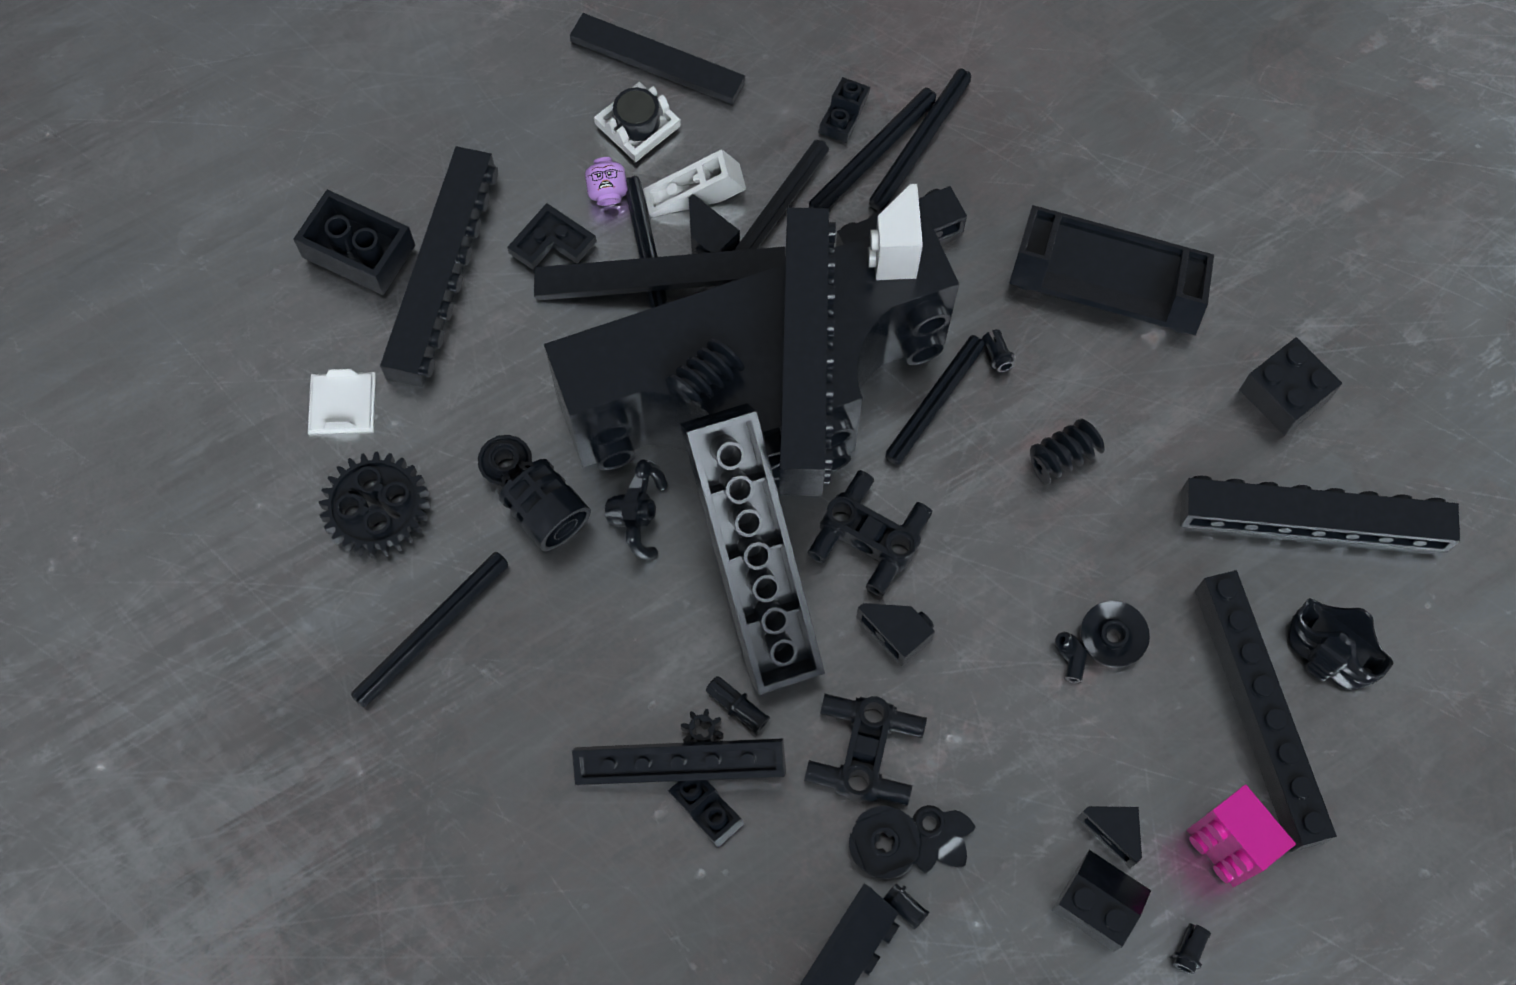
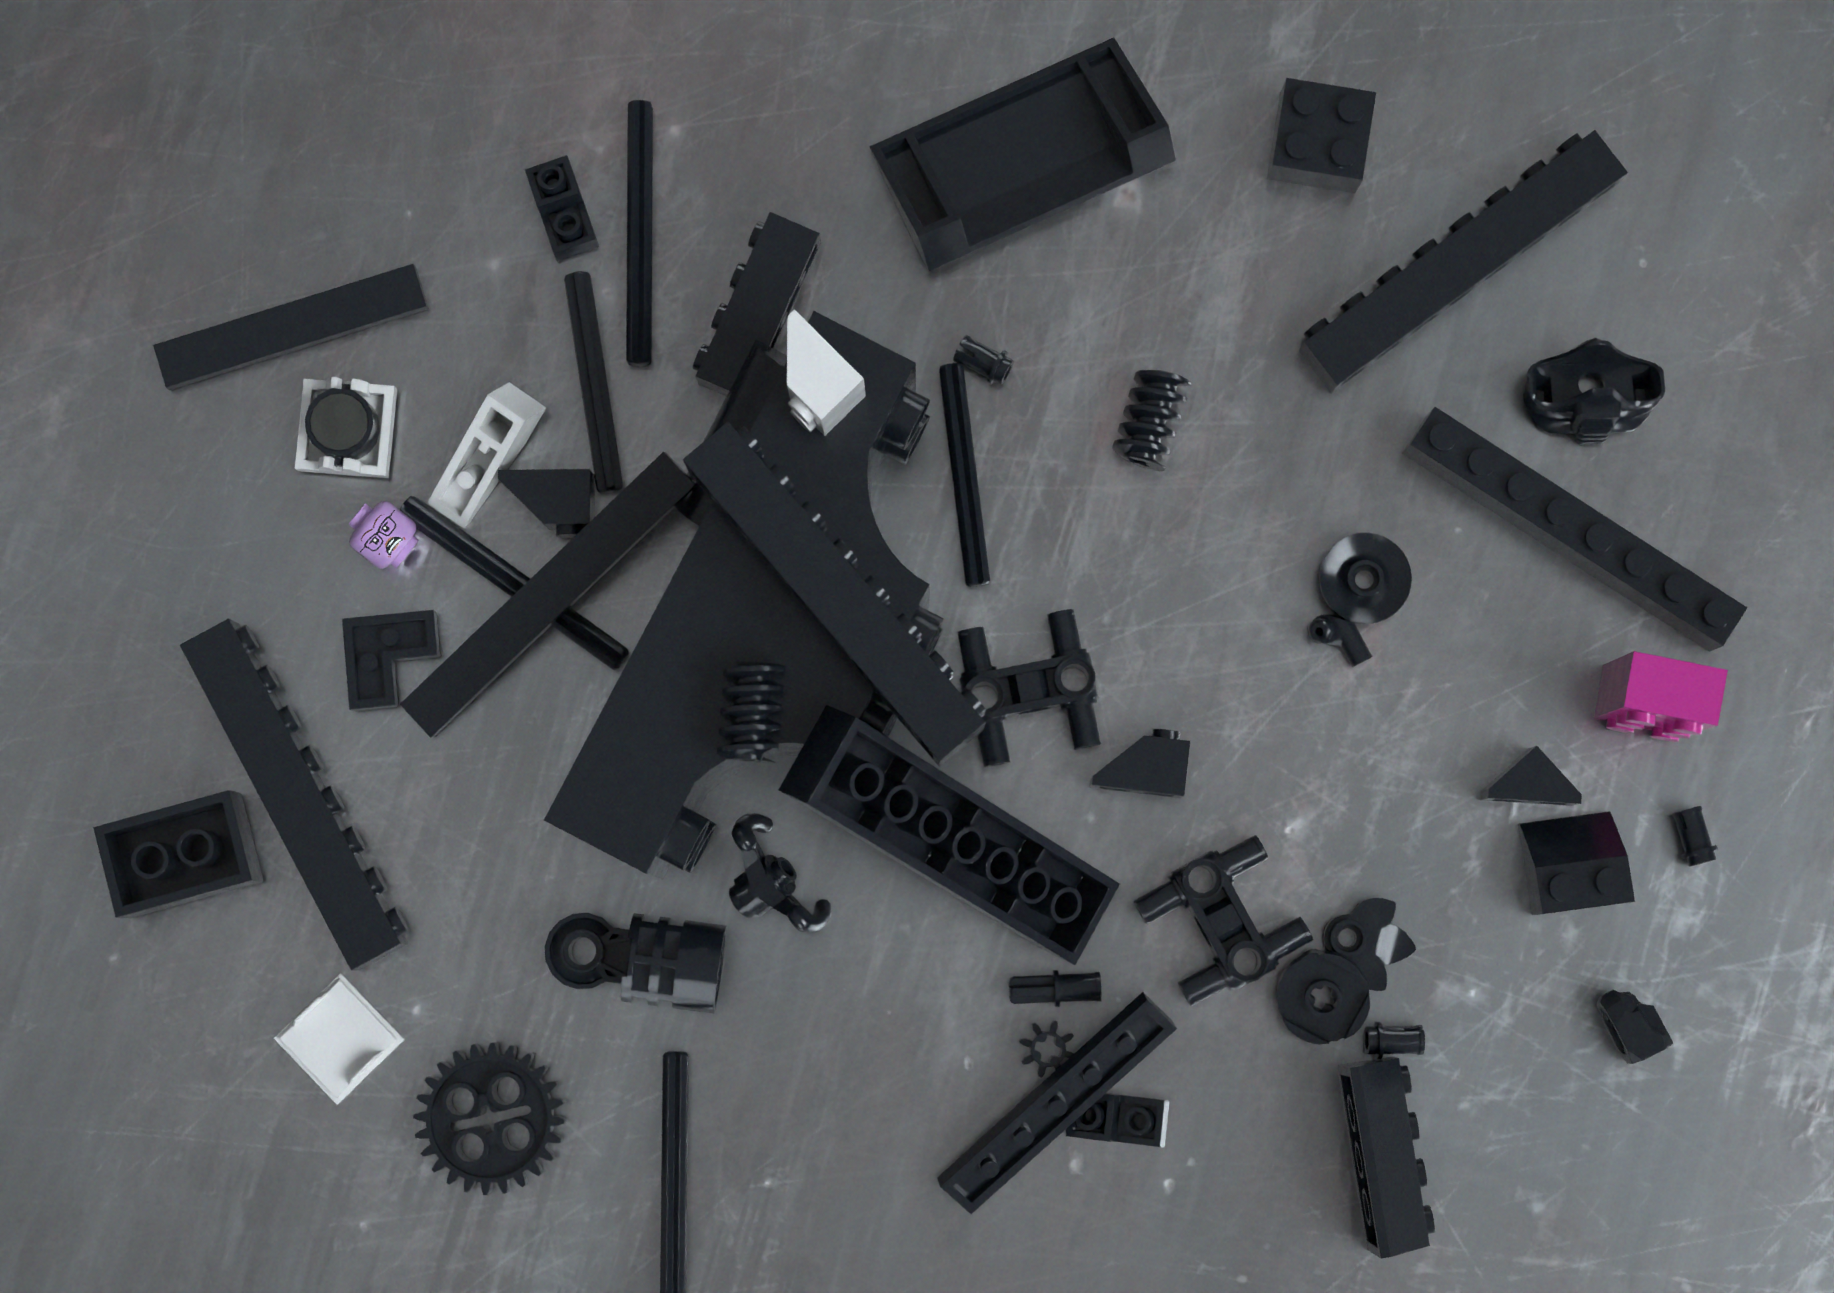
camera: 40 degrees left, 15 degrees up
black axle [869,68,972,211] -> none

